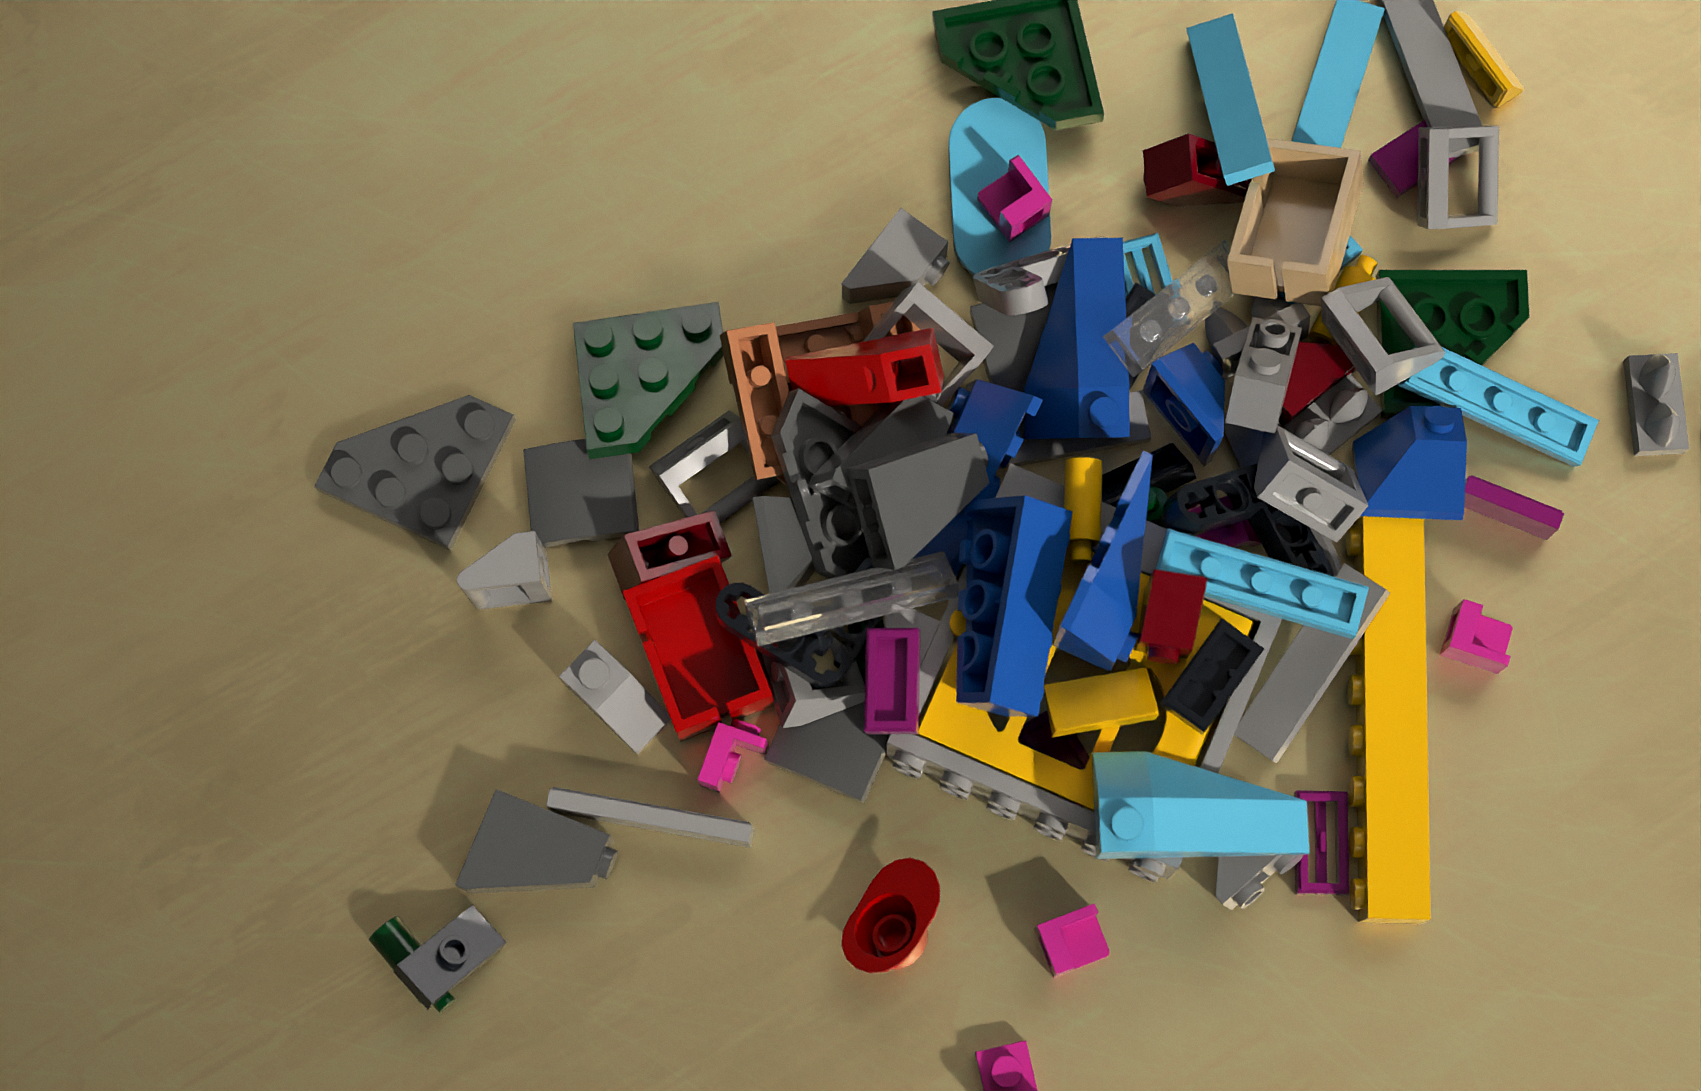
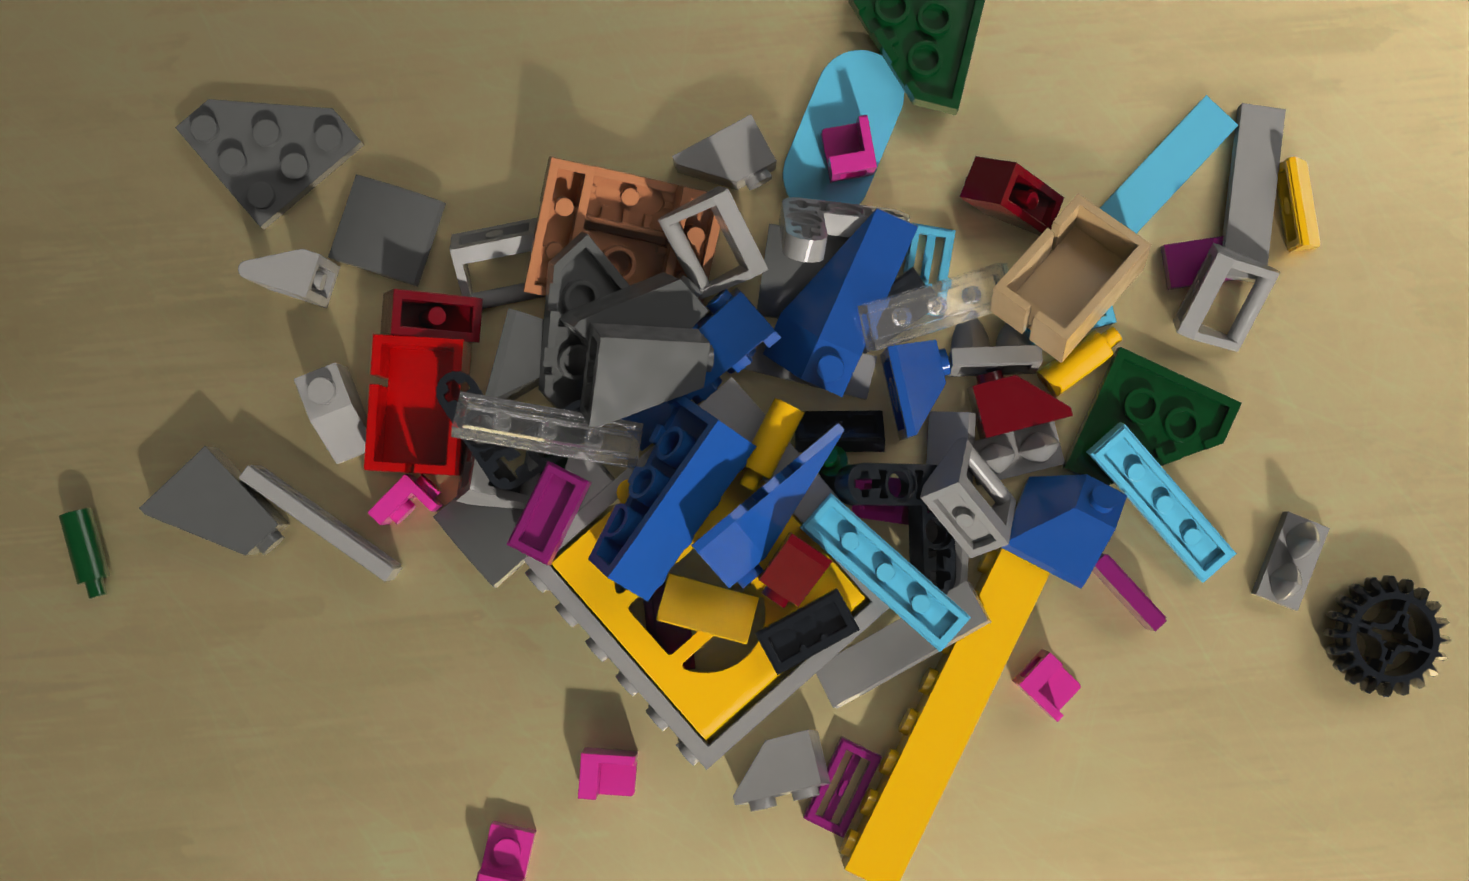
camera: 25 degrees right, 10 degrees up
black plate [393,905,506,1010] -> none
plate [573,302,724,460] -> none
red slope [785,328,944,406] -> none
red piece [841,858,940,973] -> none
medium azure wedge [1092,751,1309,859] -> none
medium azure tile [1186,13,1275,186] -> none
light grey slope [1225,317,1302,434] -> none
light grey tile [1321,277,1445,396] -> none

